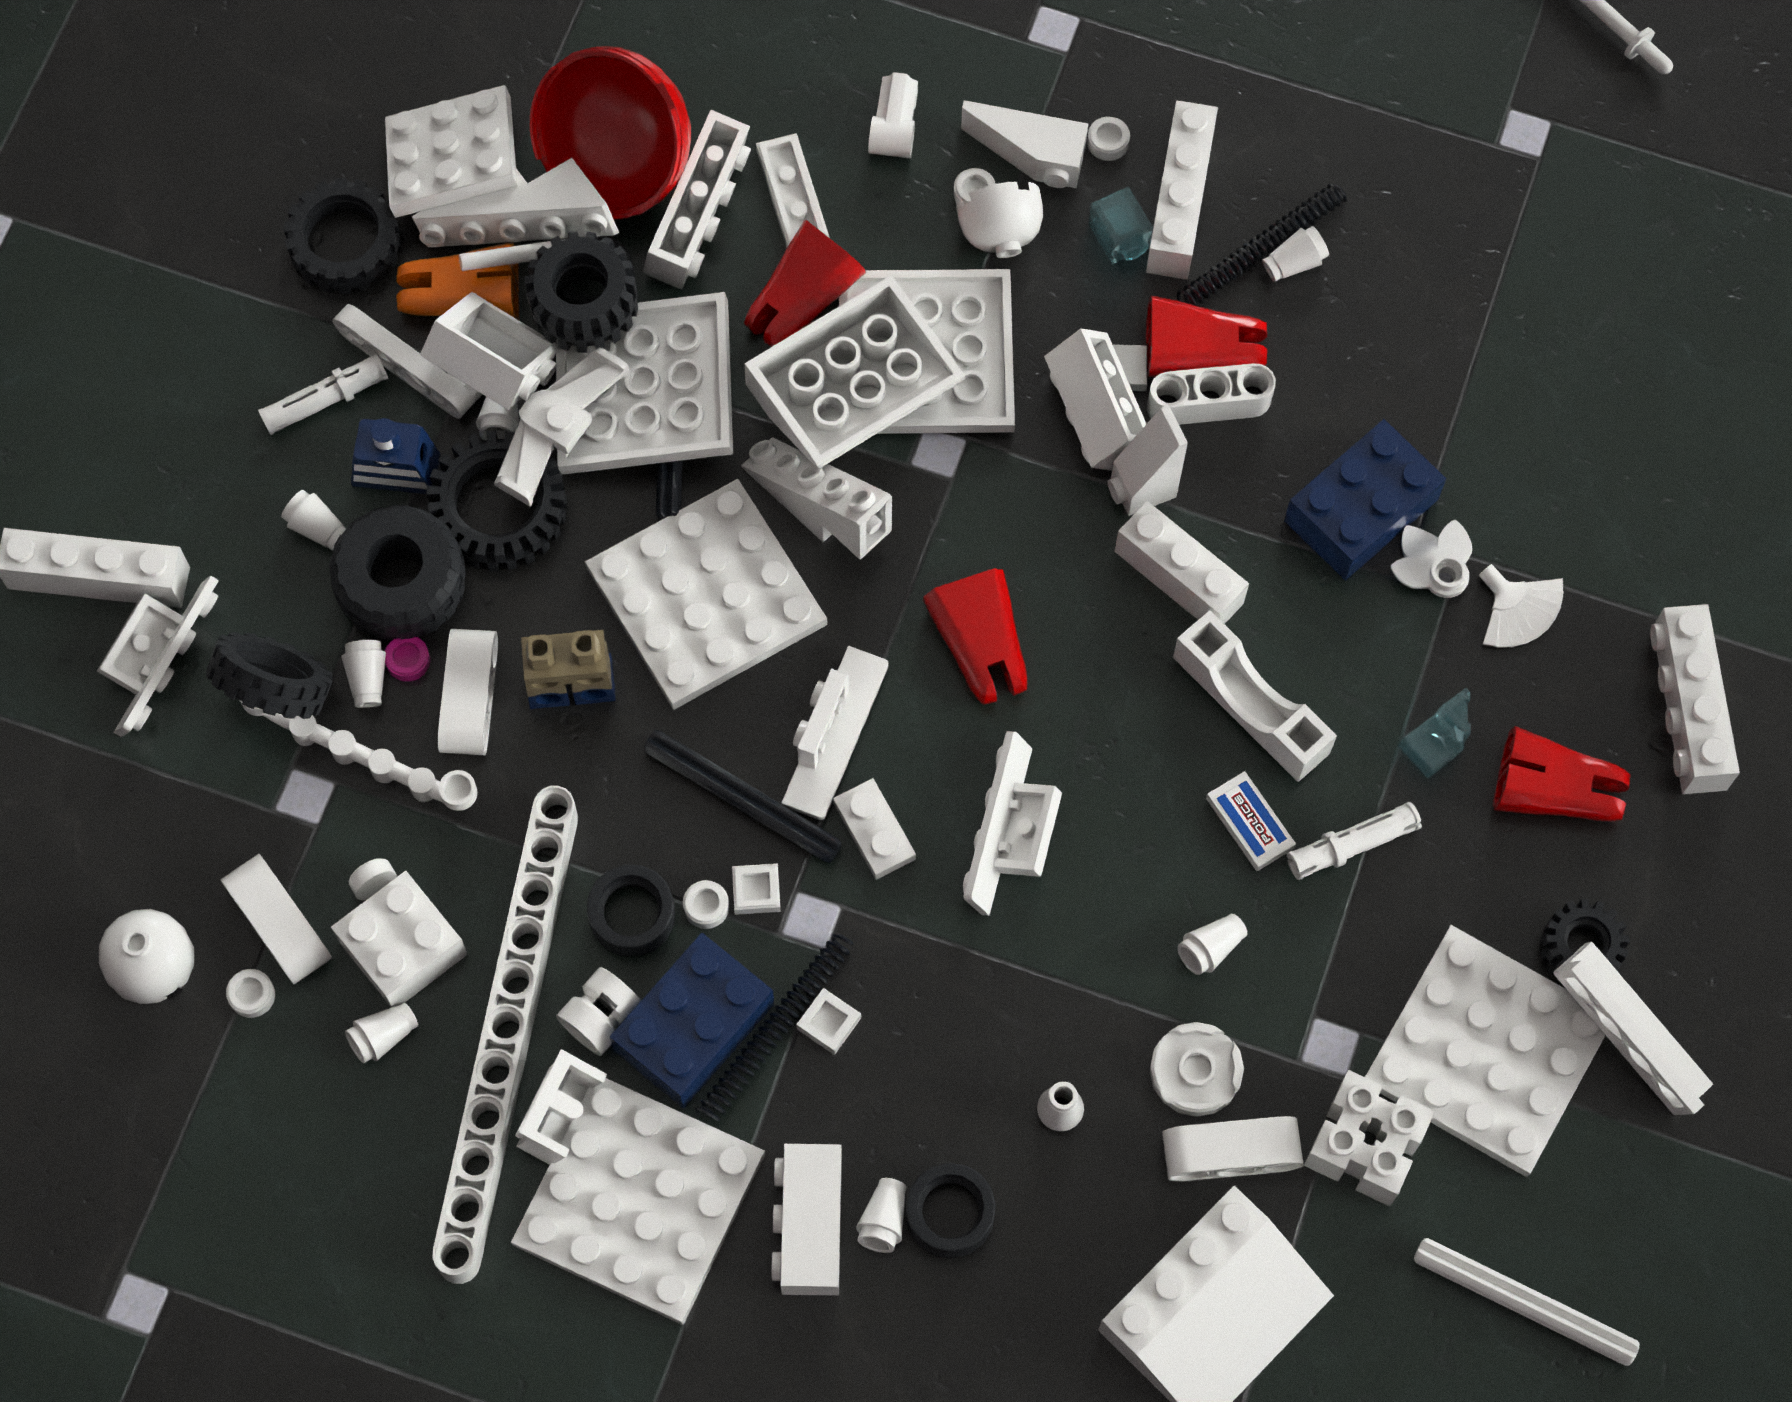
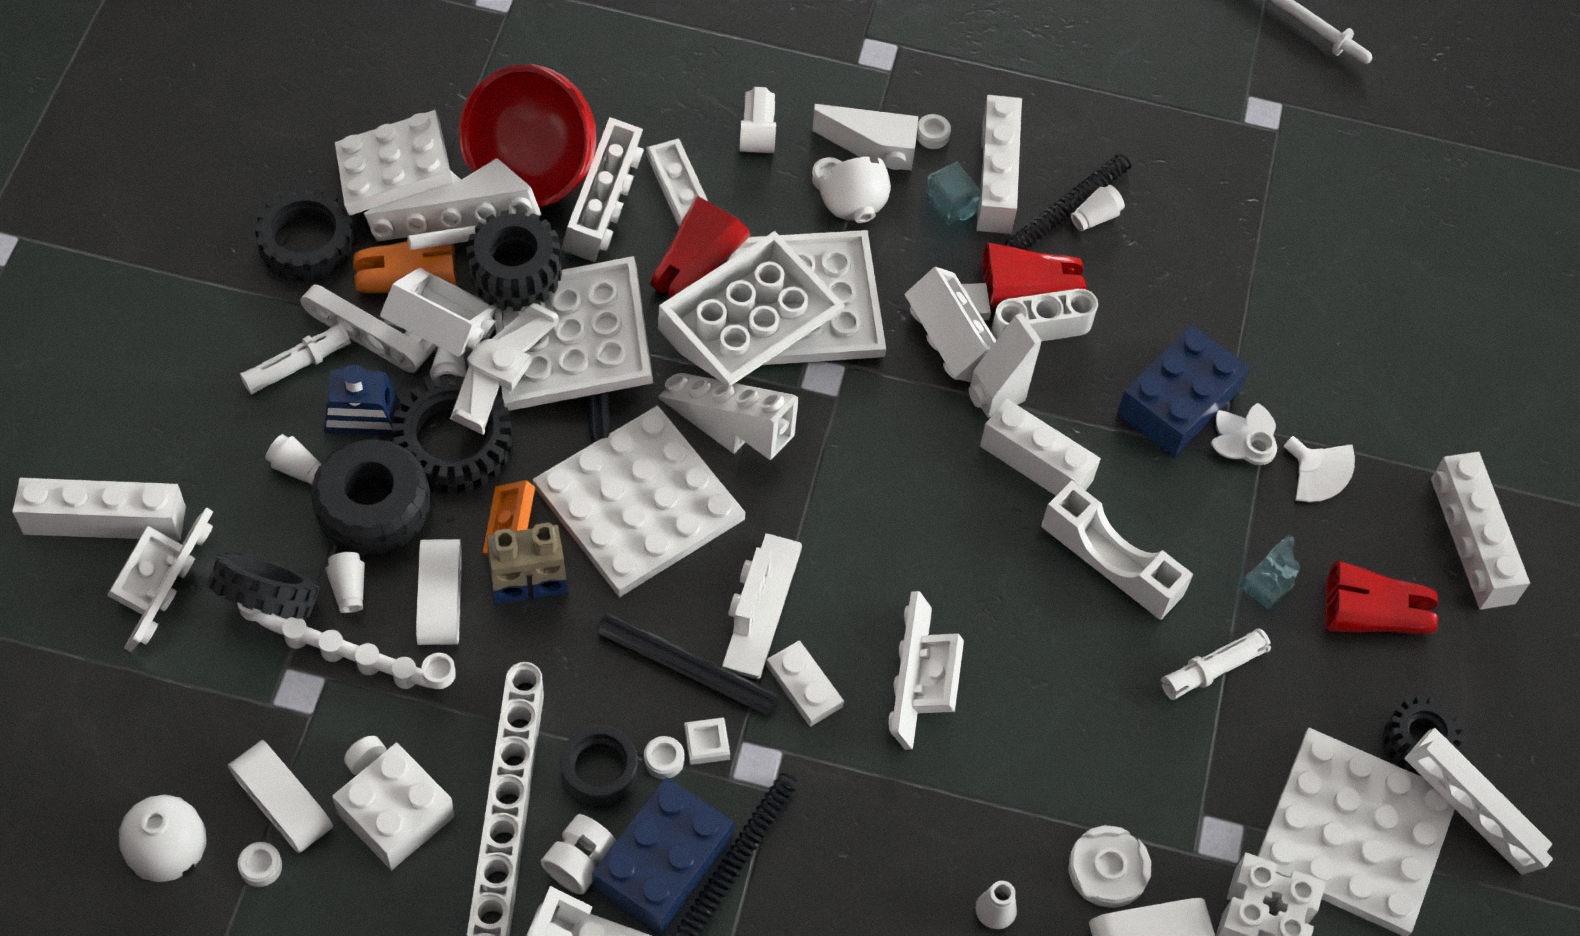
camera: 10 degrees left, 10 degrees down
white cone [345,1002,418,1063] -> none
dark pink tile [385,637,430,681] -> none
white tile [796,988,861,1055] -> none
red piece [923,568,1027,705] -> none
white cone [1178,913,1247,975] -> none
tile [1206,771,1296,871] -> none
none -> orange plate [482,480,535,558]

